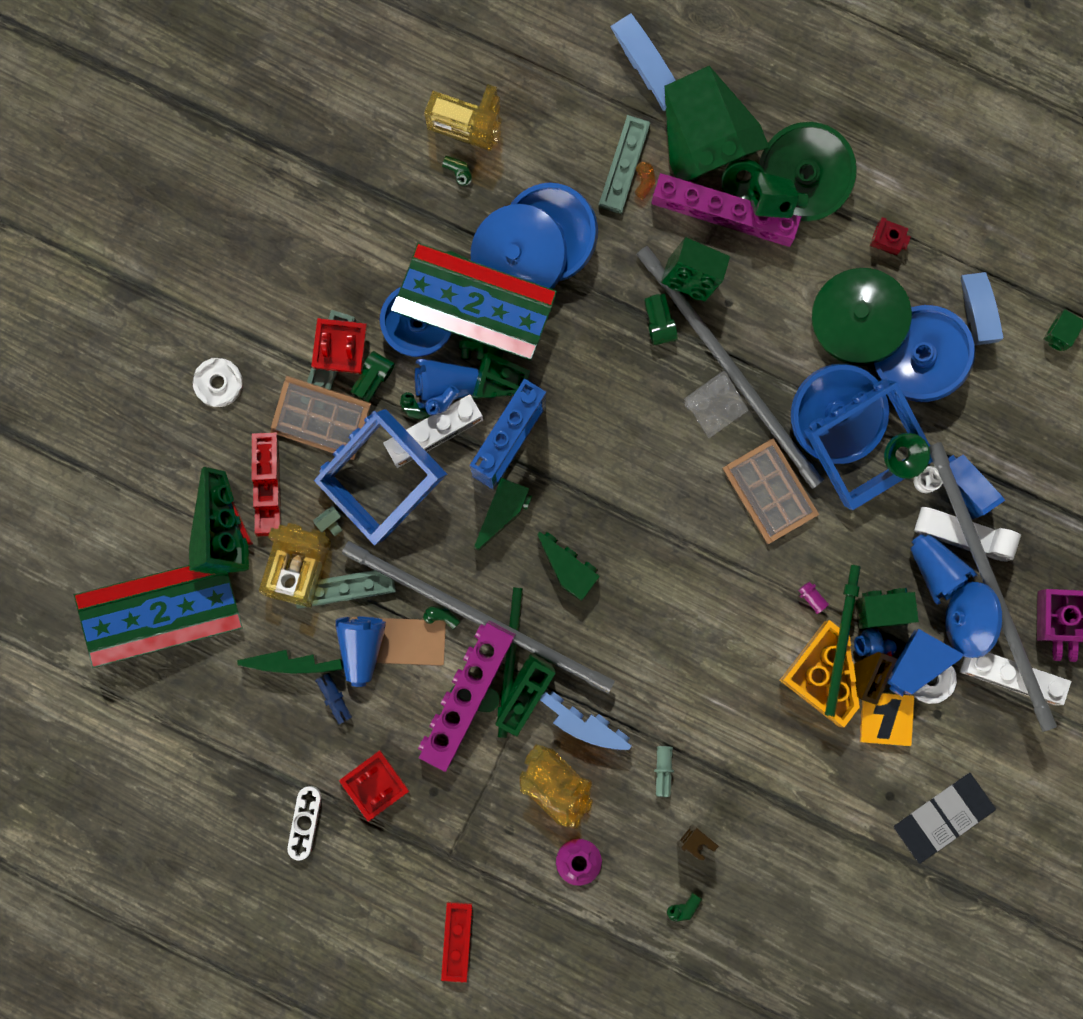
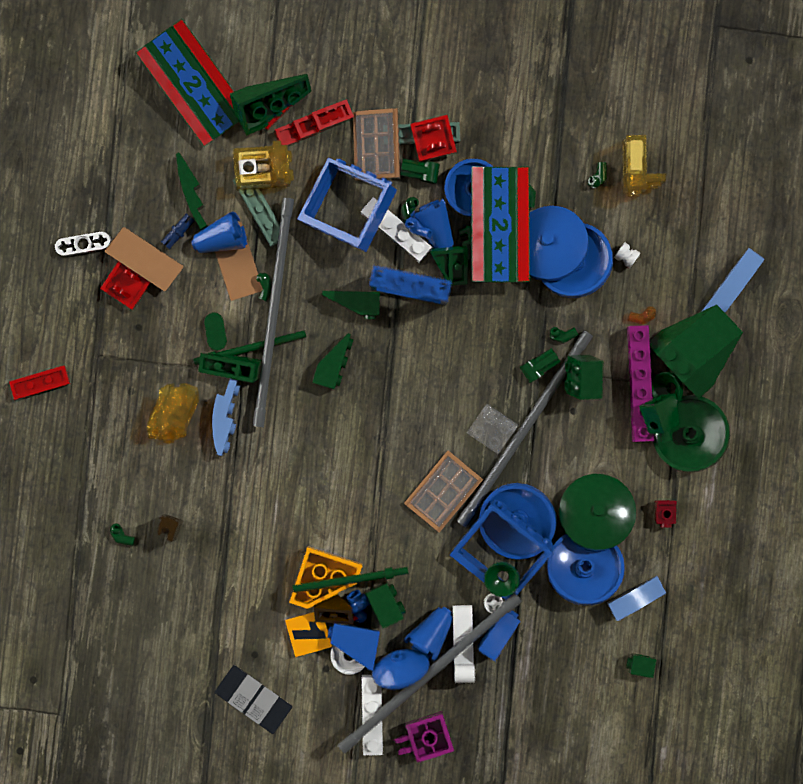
camera: 75 degrees right, 5 degrees up
white tile [193,358,243,407] -> none
sand green tile [313,505,342,536] -> none
magenta brick [418,620,516,772] -> none
magenta piece [556,839,602,886] -> none
sand green tile [598,115,650,214] -> none
sand green axle [654,746,674,797] -> none
magenta pin [798,581,829,614] -> none
none -> medium nougat sticker [105,227,183,291]
none -> dark green arm [550,327,578,343]
none -> white wheel [614,242,640,268]

